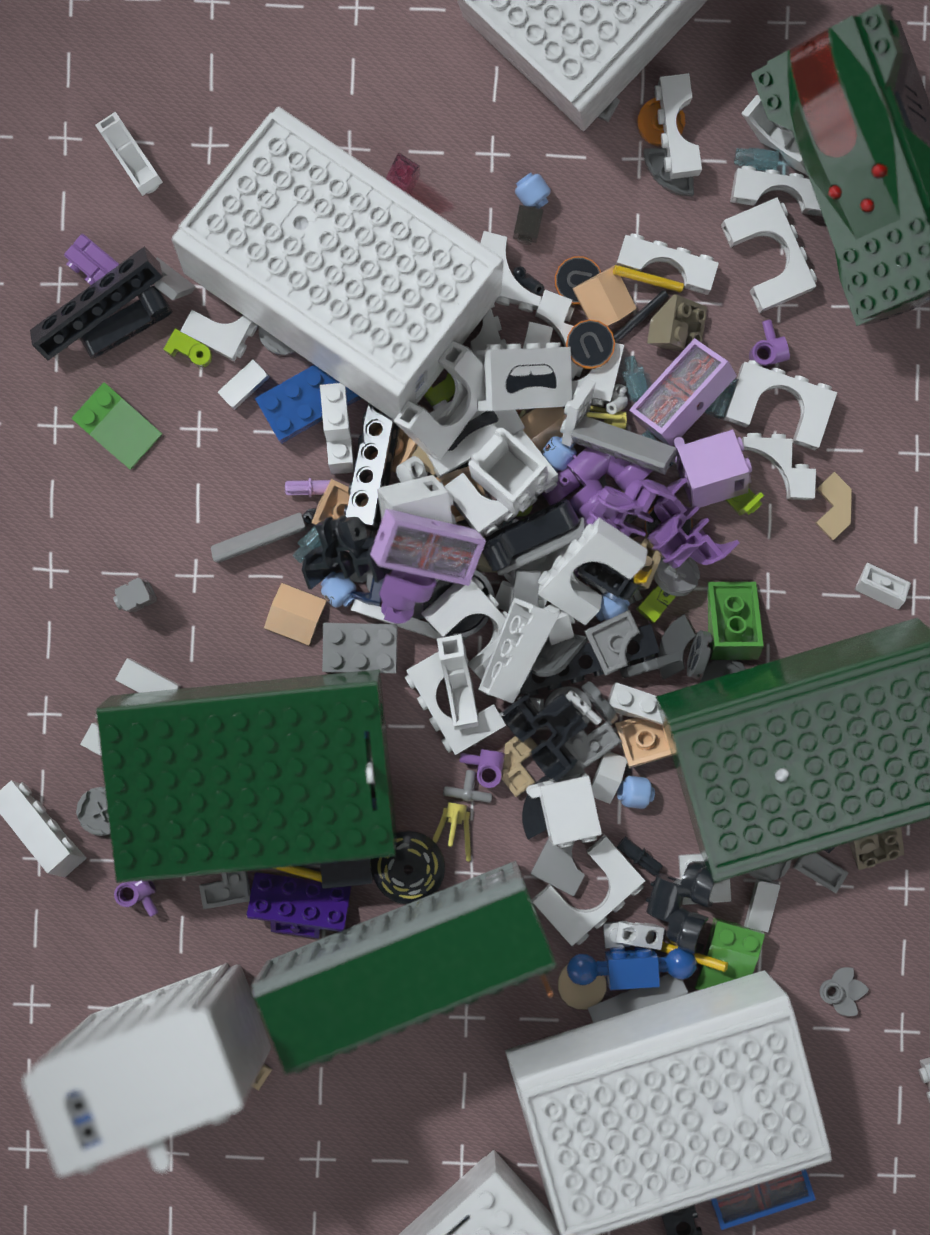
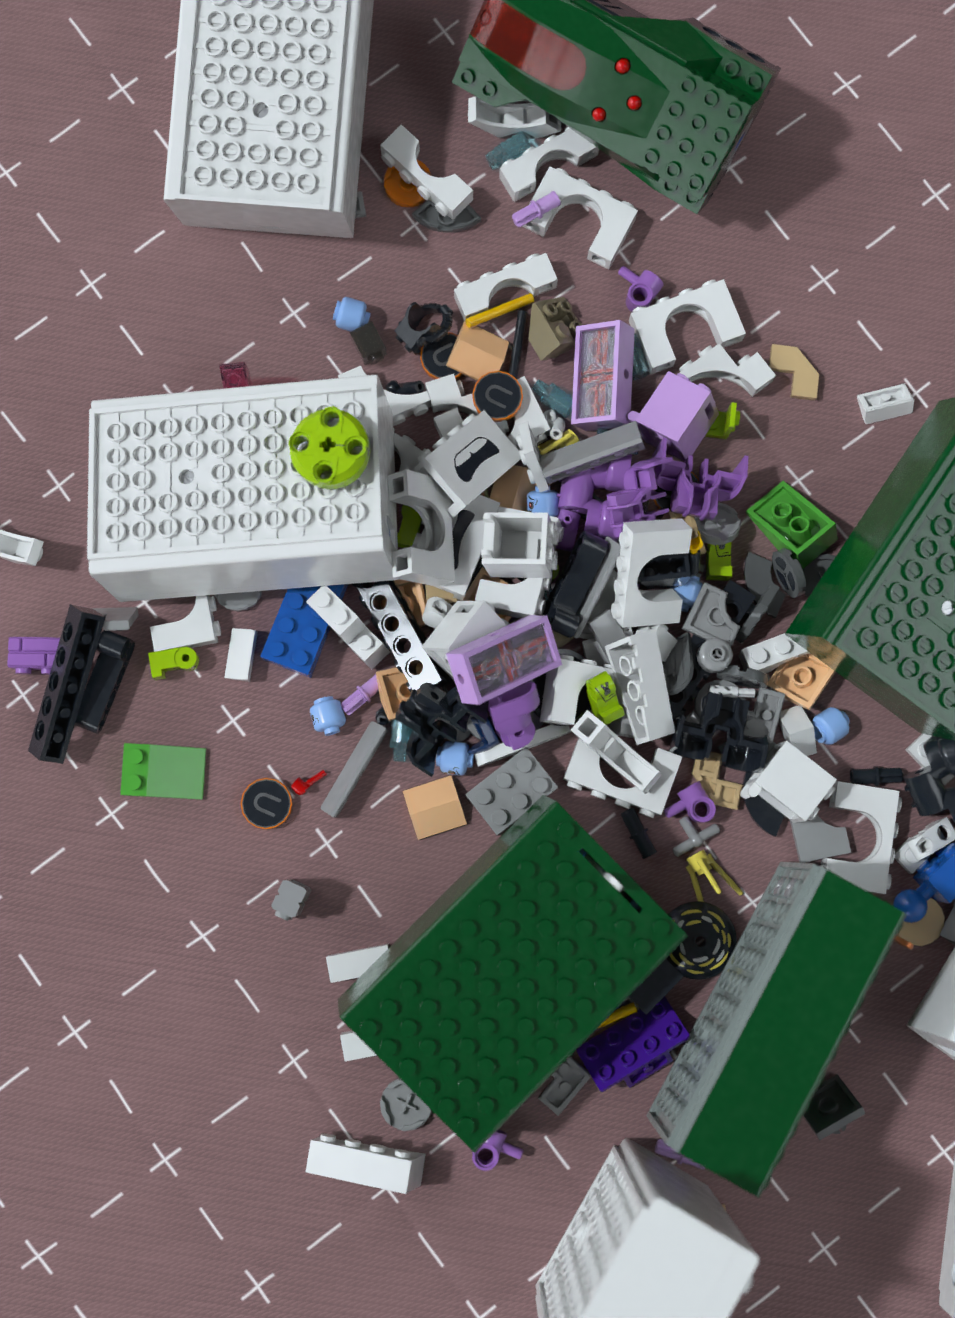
camera: 40 degrees left, 5 degrees down
none -> black tile [241,778,293,829]
none -> lime piece [288,406,370,489]
none -> red hand [291,770,326,795]
none -> light blue head [310,696,346,736]
none -> black piece [394,302,453,355]
none -> lavender axle [512,191,561,227]
none -> lime leg [586,671,625,725]
none -> black axle [621,808,657,859]
none -> light grey head [697,638,733,673]
none -> dark grey tile [803,1074,865,1140]

